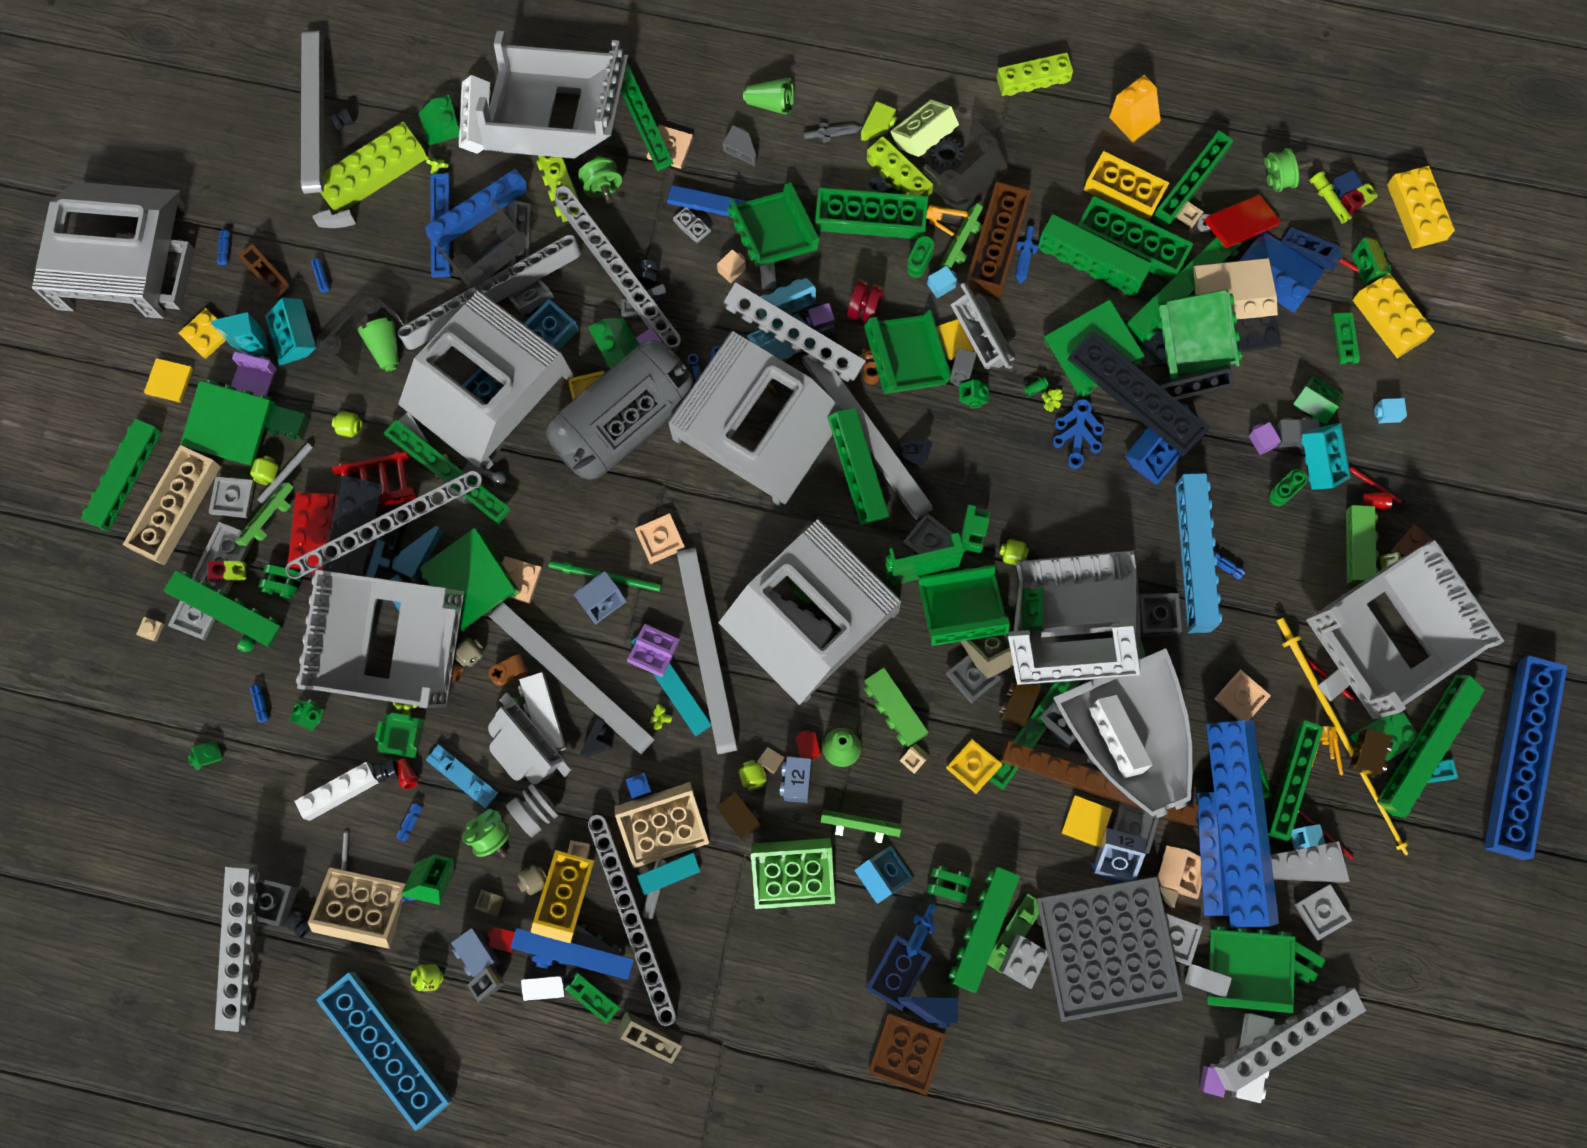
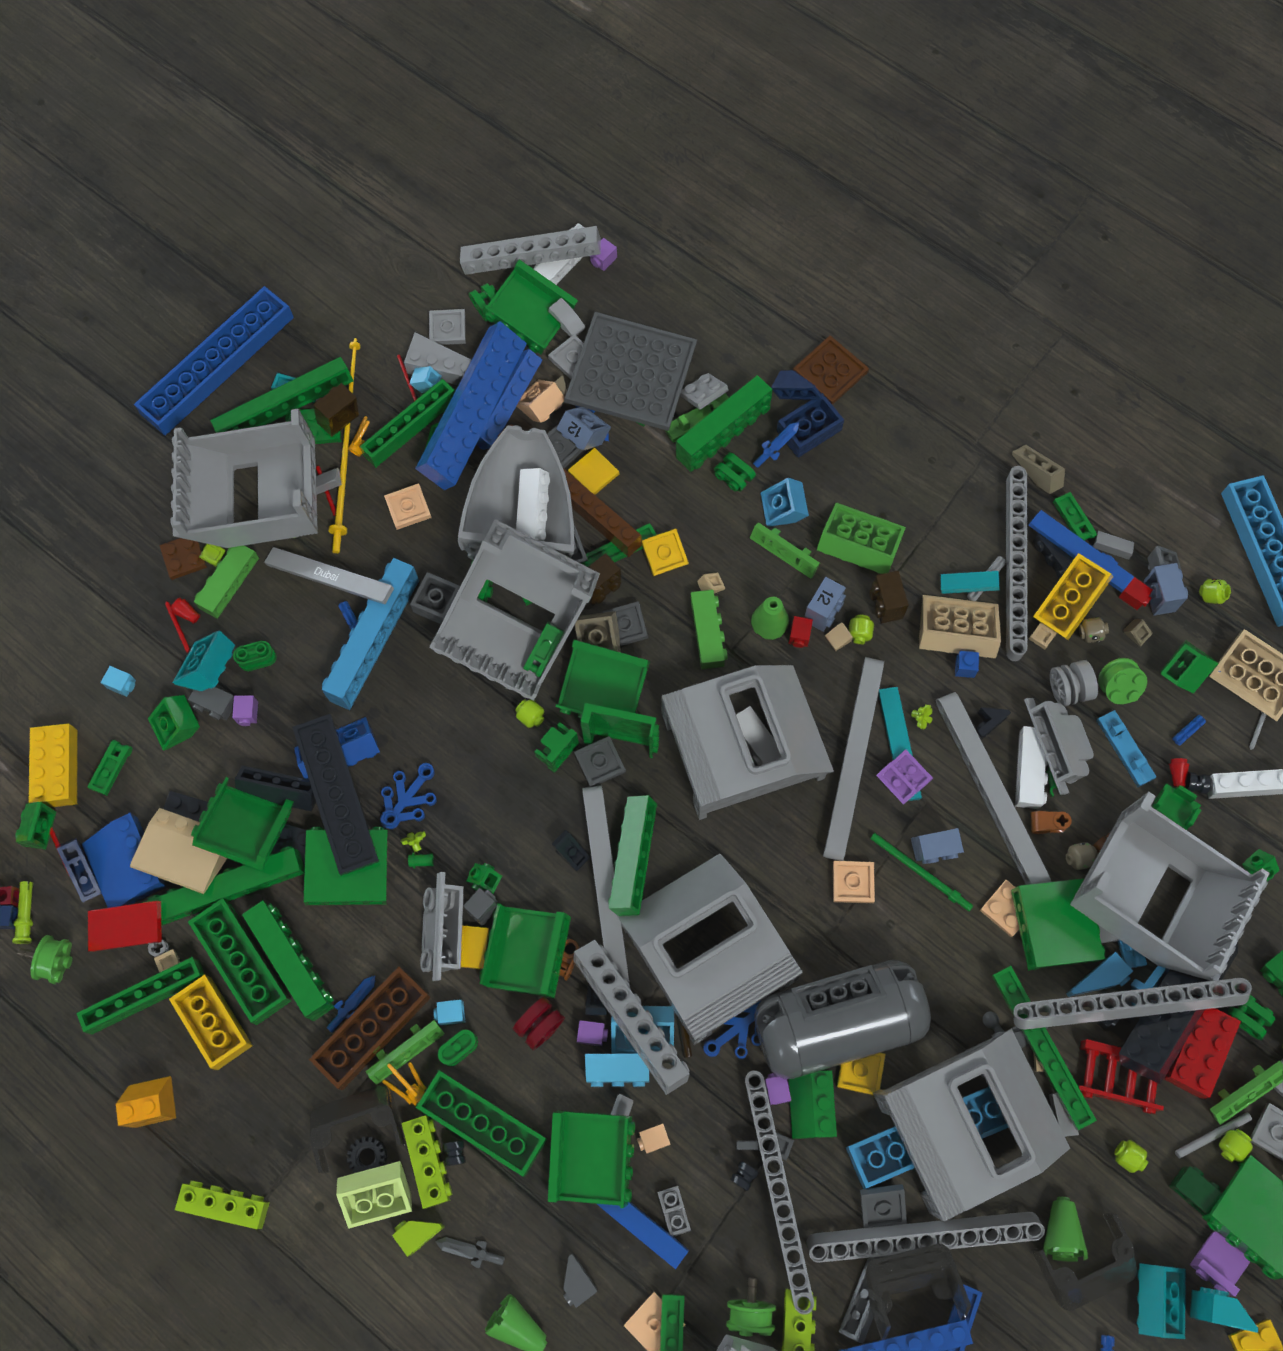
camera: 155 degrees left, 5 degrees down
none -> light grey tile [264,547,394,604]

